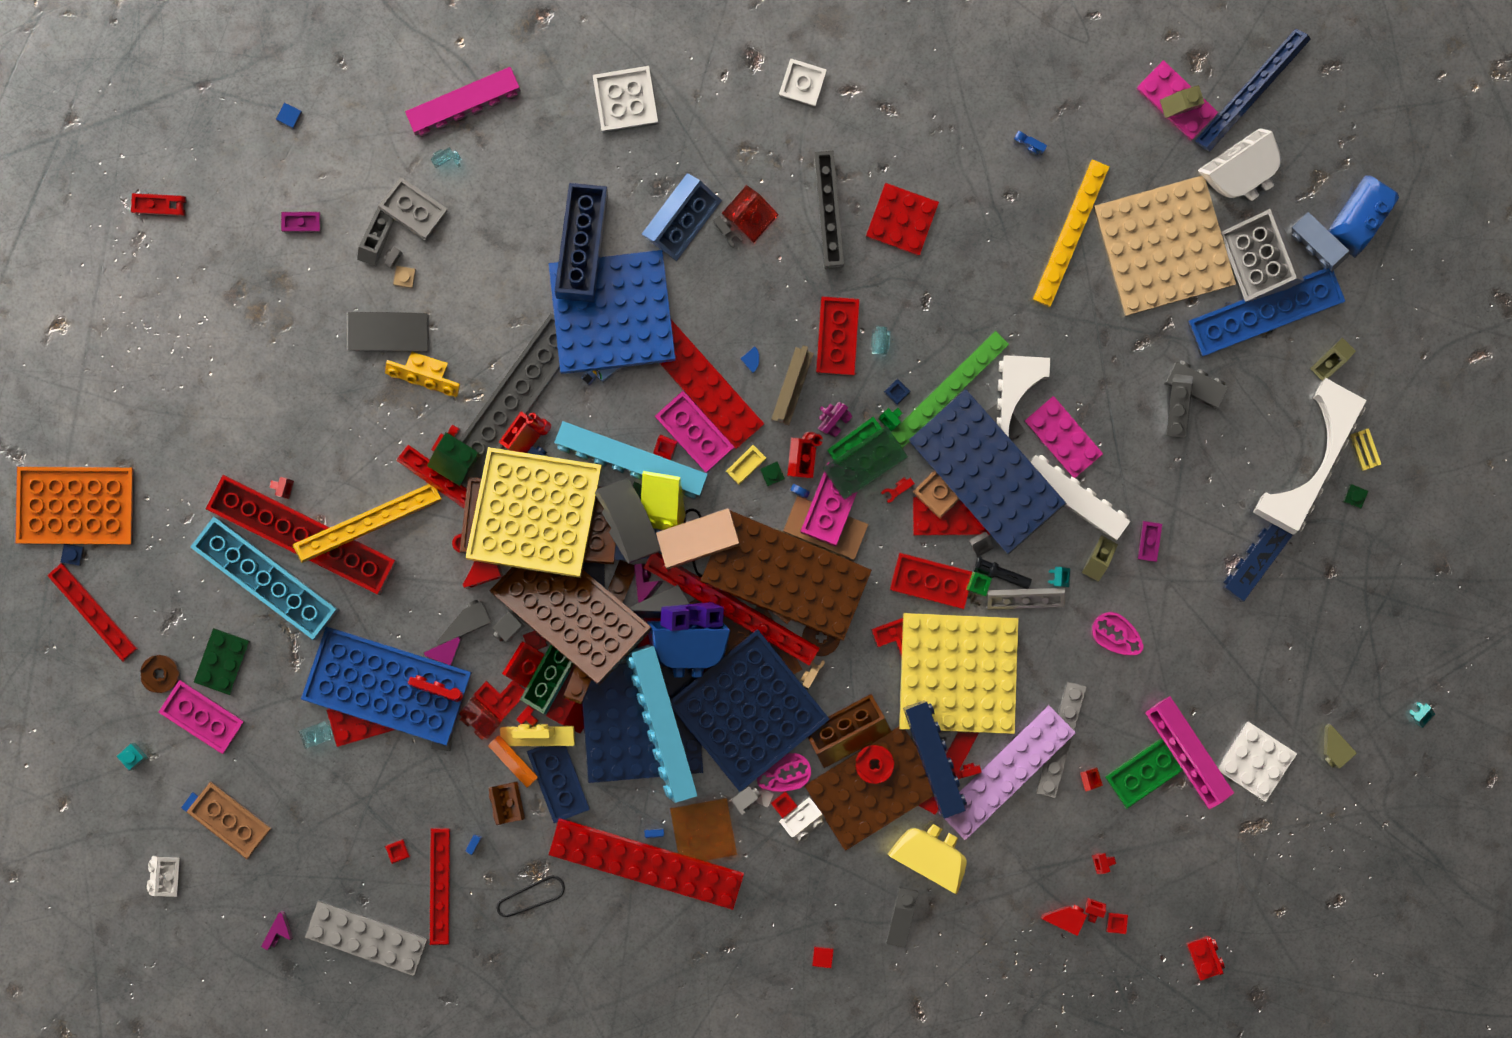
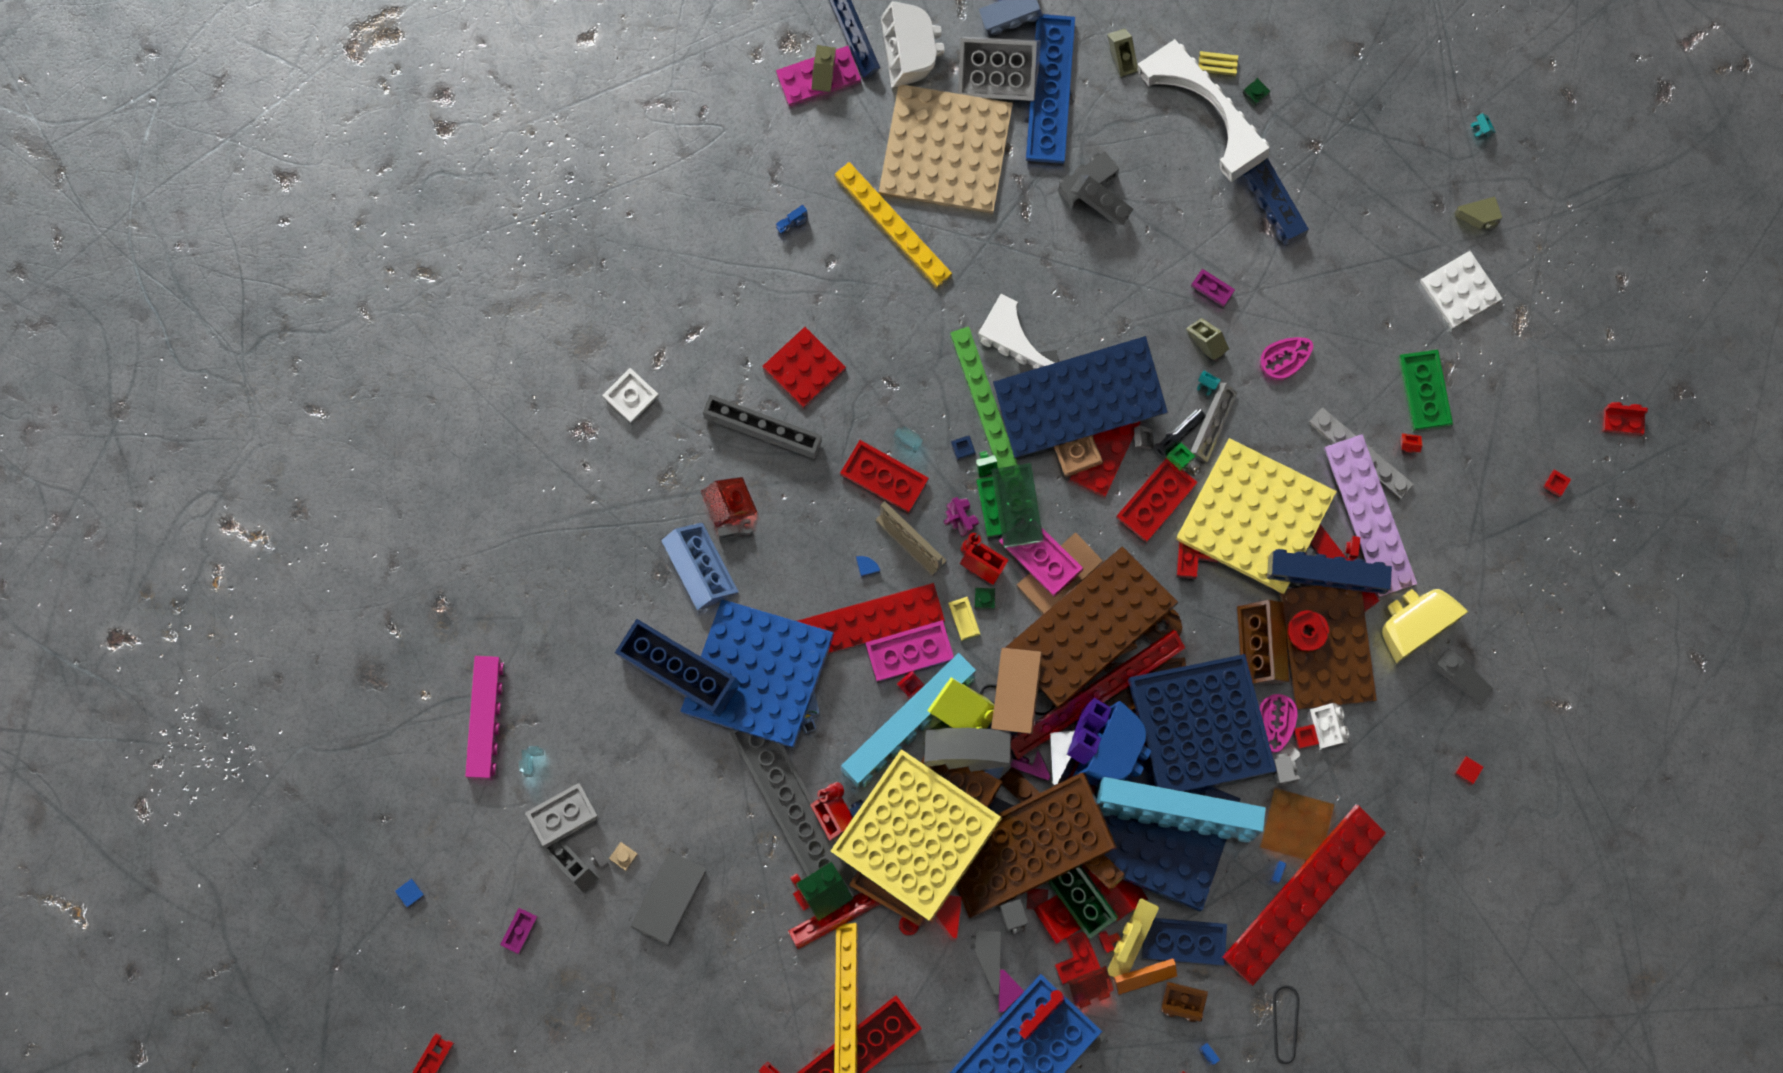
camera: 65 degrees left, 10 degrees down
yellow bracket [385,352,460,397] -> none
white plate [593,66,658,132] -> none
blue tile [790,484,810,499] -> none
tan plate [800,656,825,690] -> none
red plate [881,477,915,503] -> none
dark pink plate [1024,396,1103,478] -> none
white brick [1030,455,1130,541] -> none
red slope [1041,904,1087,936] -> none
red tile [1085,898,1106,923] -> none
red tile [1092,853,1116,874] -> none
dark pink brick [1145,696,1234,809] -> none

